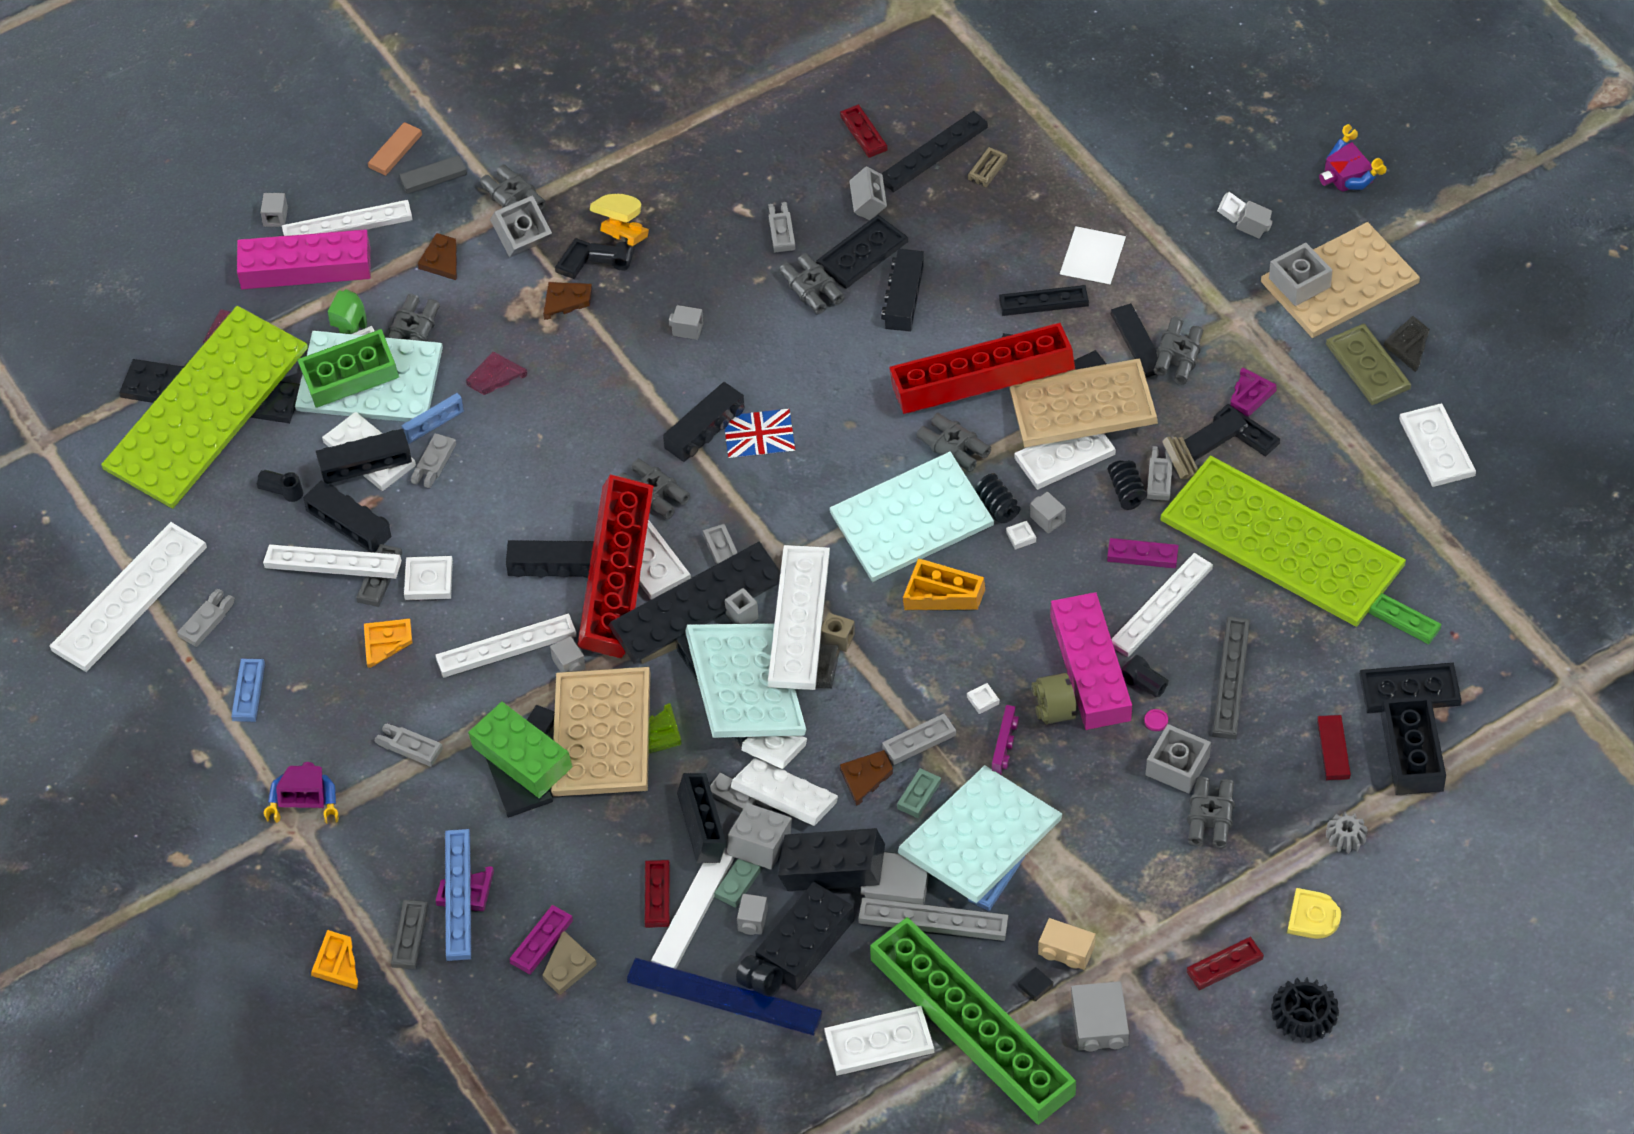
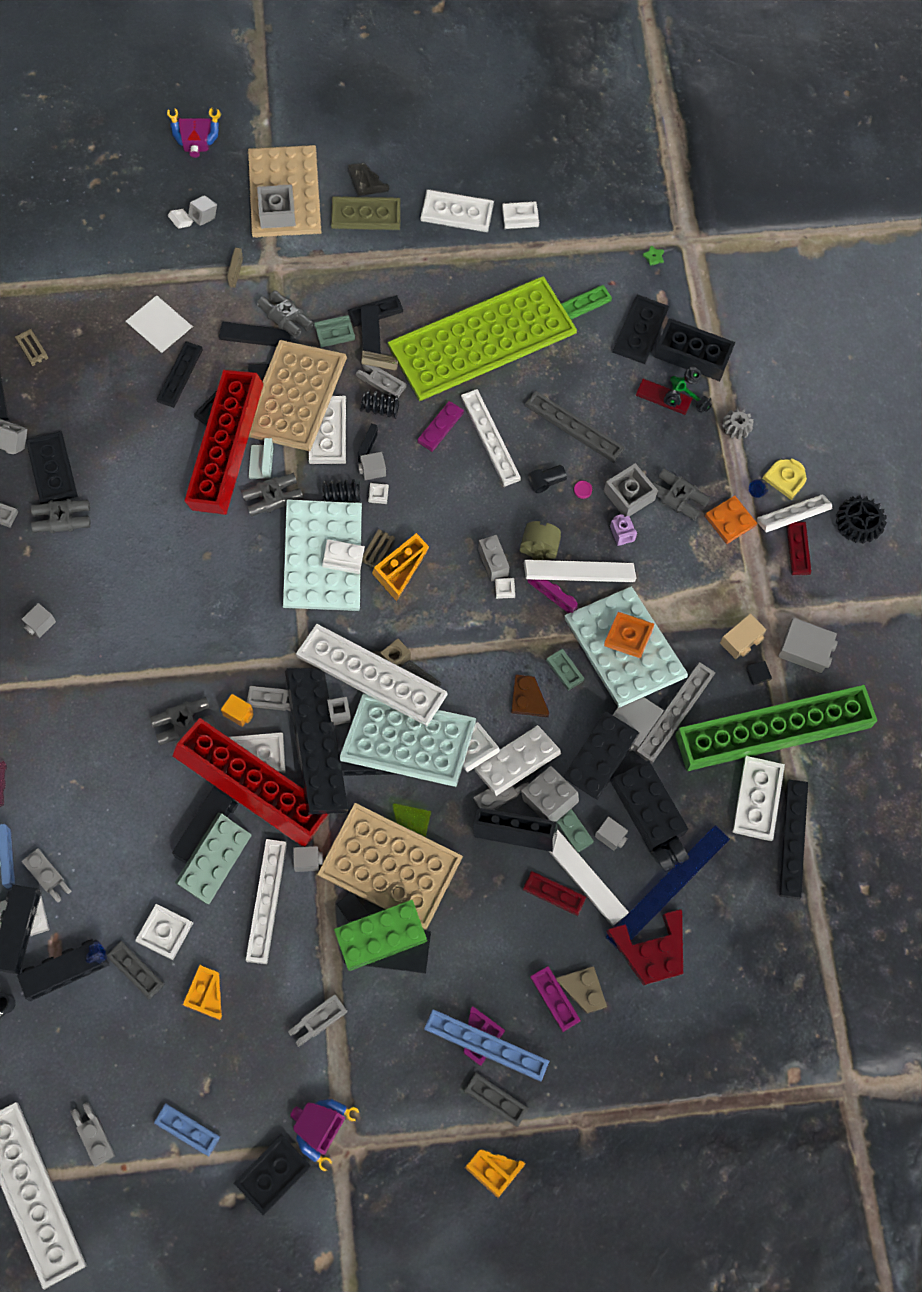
camera: 70 degrees left, 15 degrees up
white plate [263,545,402,579] -> none
black brick [663,382,745,462] -> none
sticker [725,409,795,458] -> none
black brick [881,249,924,332] -> none
light grey plate [882,713,956,765] -> none
dark pink brick [1050,592,1132,730] -> none
magenta wing [1230,368,1277,417] -> none
none -> clear blue tile [85,942,107,964]
none -> sand green plate [175,813,251,905]
none -> light orange brick [221,694,254,727]
none -> dark tan tile [227,248,243,288]
none -> black plate [234,1134,312,1216]
none -> light aqua panel [249,438,273,480]
none -> sand green plate [314,315,355,348]
none -> white plate [322,539,365,574]
none -> black tile [358,423,378,463]
none -> dark tan tile [362,529,395,568]
none -> light grey brick [478,535,510,582]
none -> white plate [502,202,539,229]
none -> white tile [524,560,636,582]
none -> orange plate [604,612,654,658]
none -> dark red wing [607,909,684,986]
none -> lavender brick [610,514,637,546]
none -> bright green plate [643,246,664,265]
none -> black plant [664,366,712,413]
none -> orange plate [705,496,757,544]
none -> clear blue tile [749,479,768,498]
none -> white tile [757,494,832,532]
none -> black plate [779,779,808,899]

